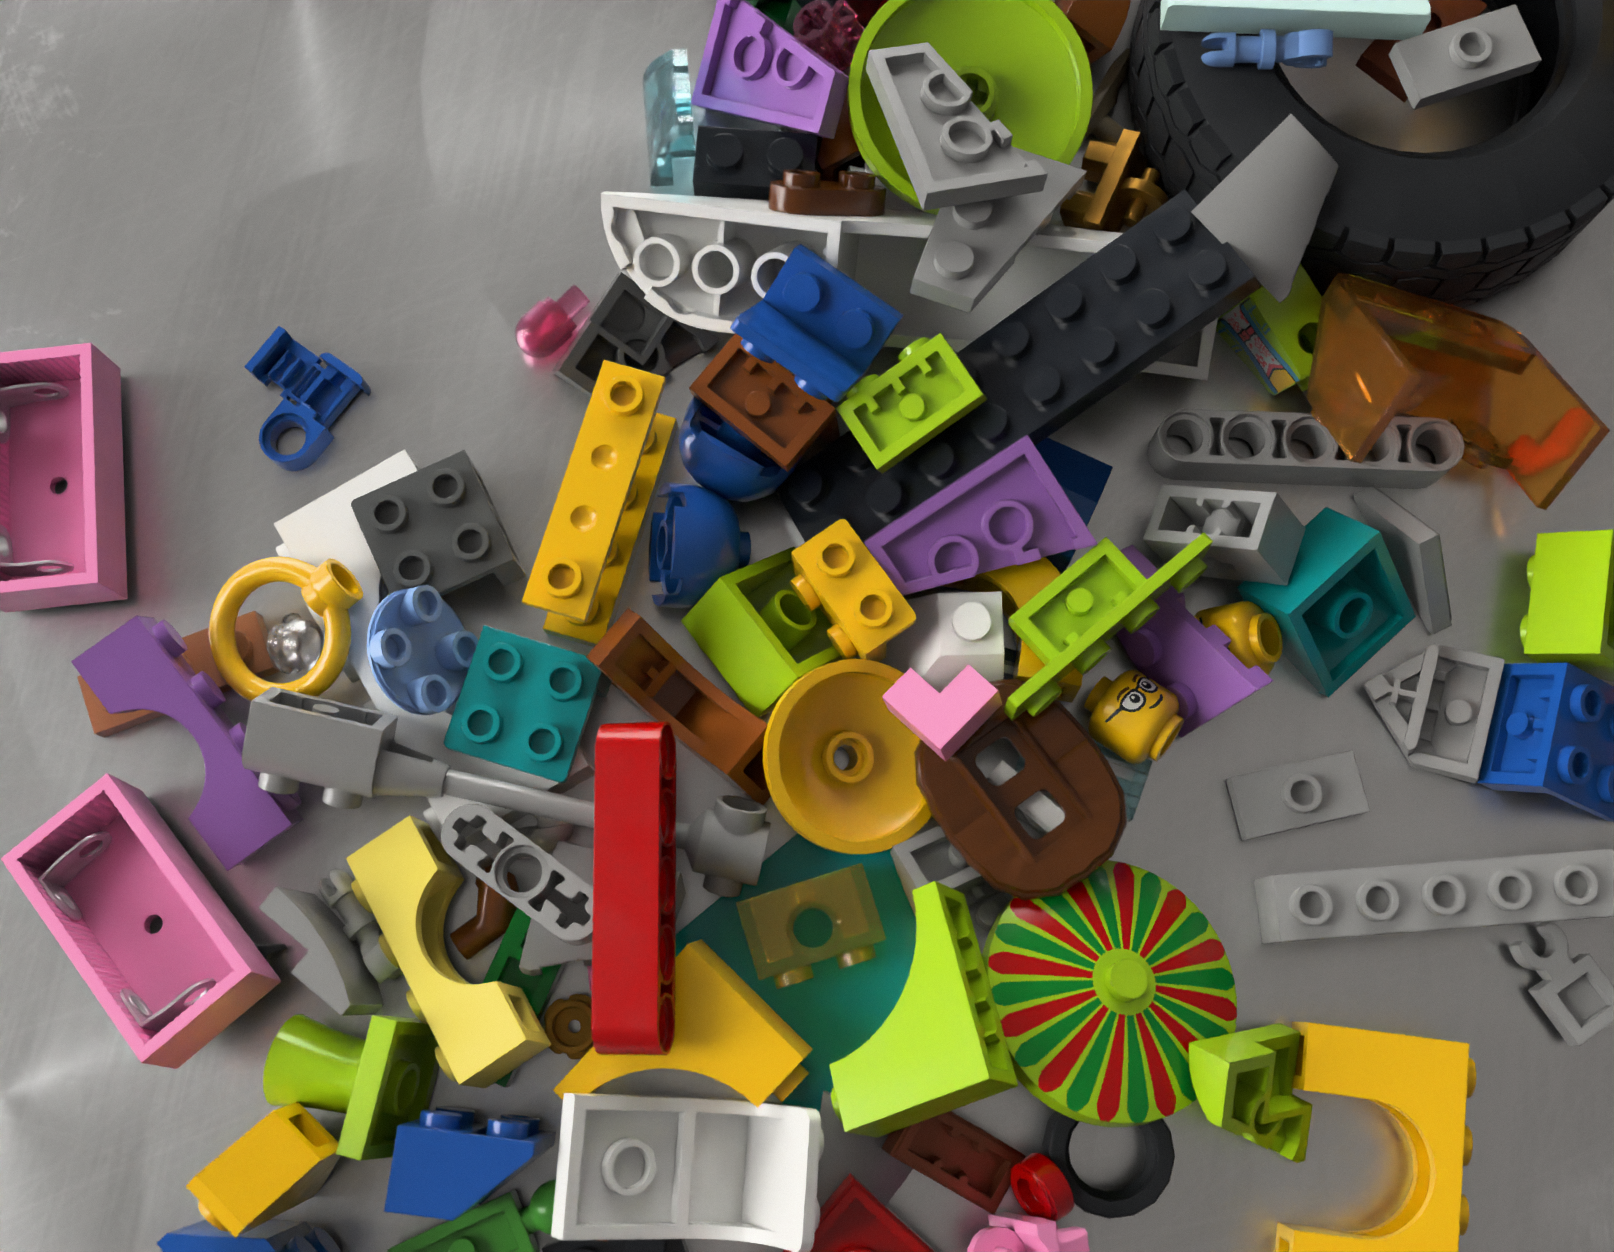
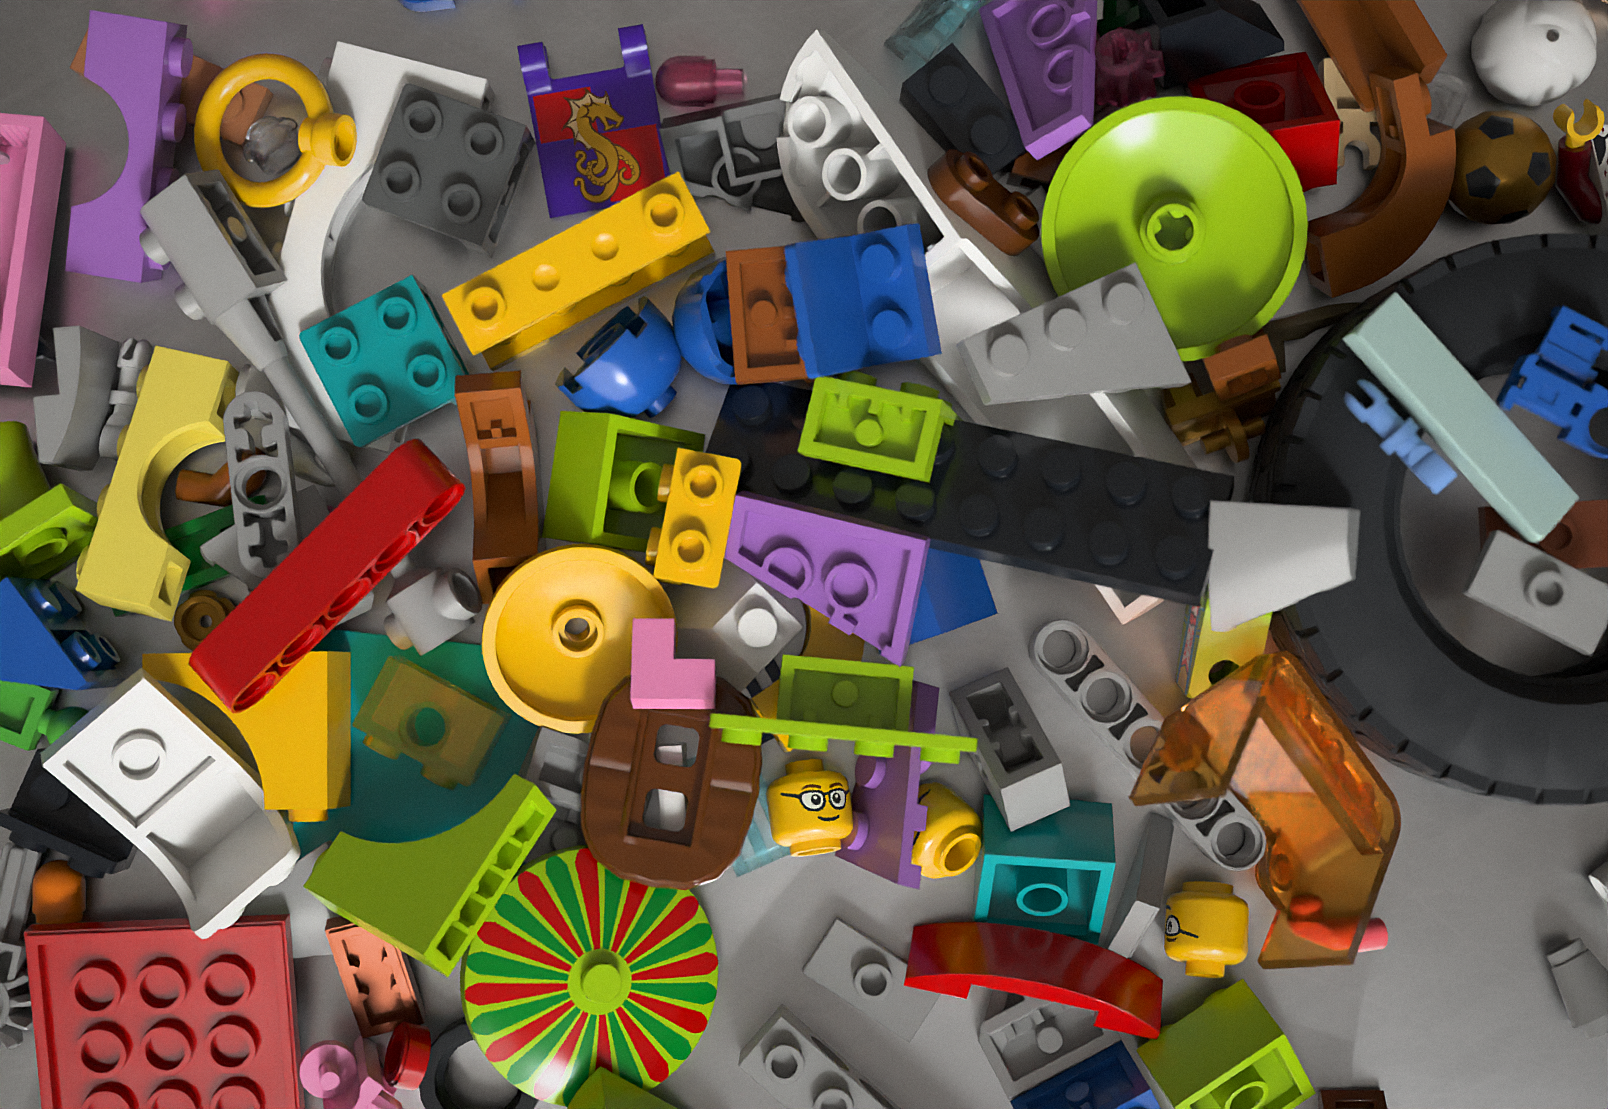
camera: 40 degrees right, 10 degrees up
light blue dish [367,585,478,715] -> none
light grey wing [866,42,1048,211] -> none
none -> flag [517,24,670,219]
none -> red slope [903,922,1163,1040]
none -> yellow head [1164,881,1249,978]
none -> dark orange bracket [1203,328,1282,402]

